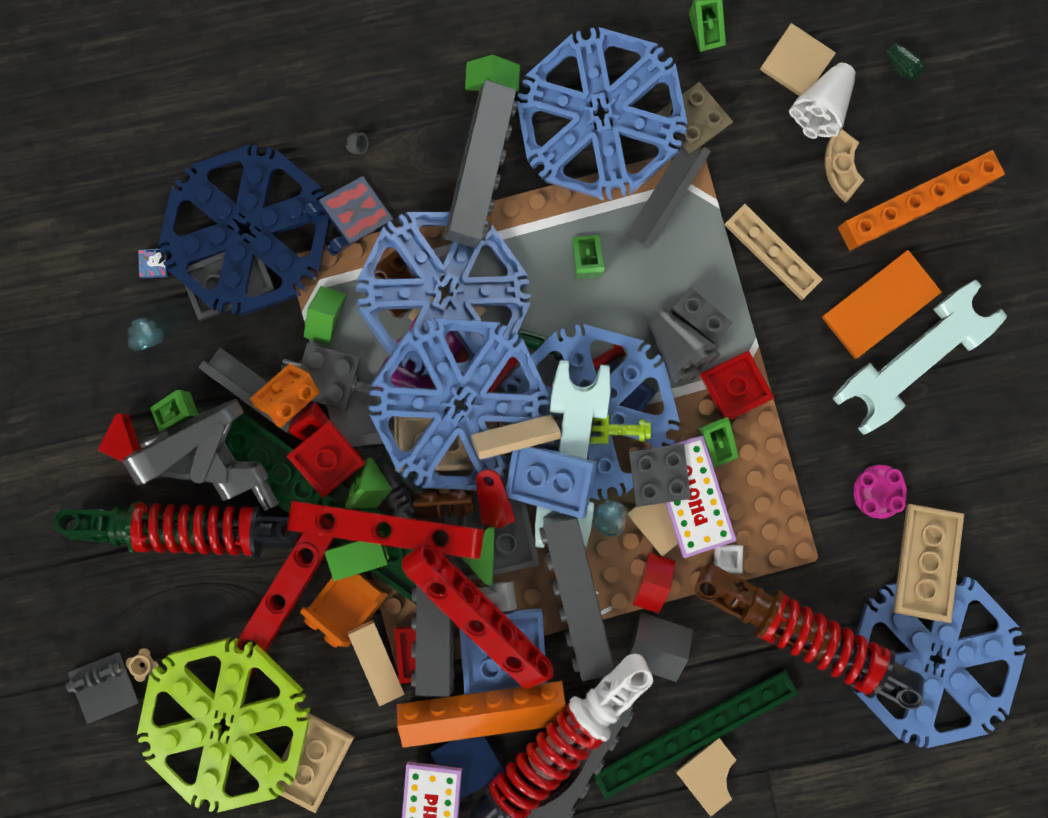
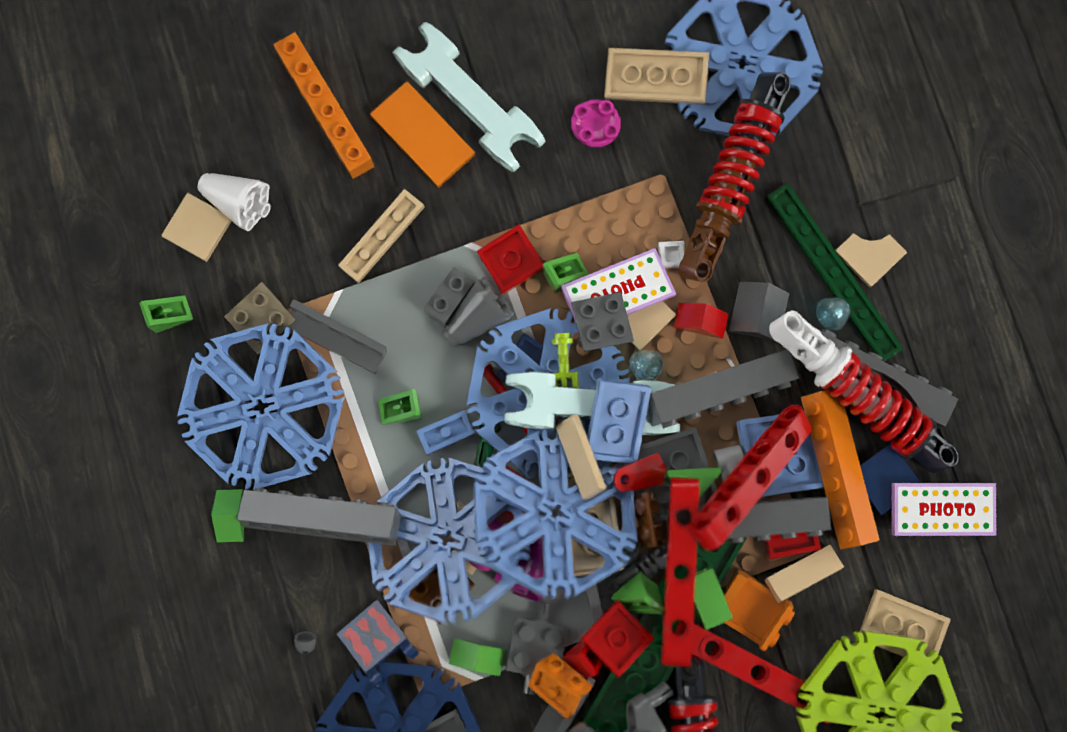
camera: 100 degrees left, 5 degrees down
tan tile [825,129,864,203] -> none
clear green cone [885,42,926,82] -> none
none -> medium blue plate [417,410,475,455]
none -> clear light blue cone [816,297,850,331]

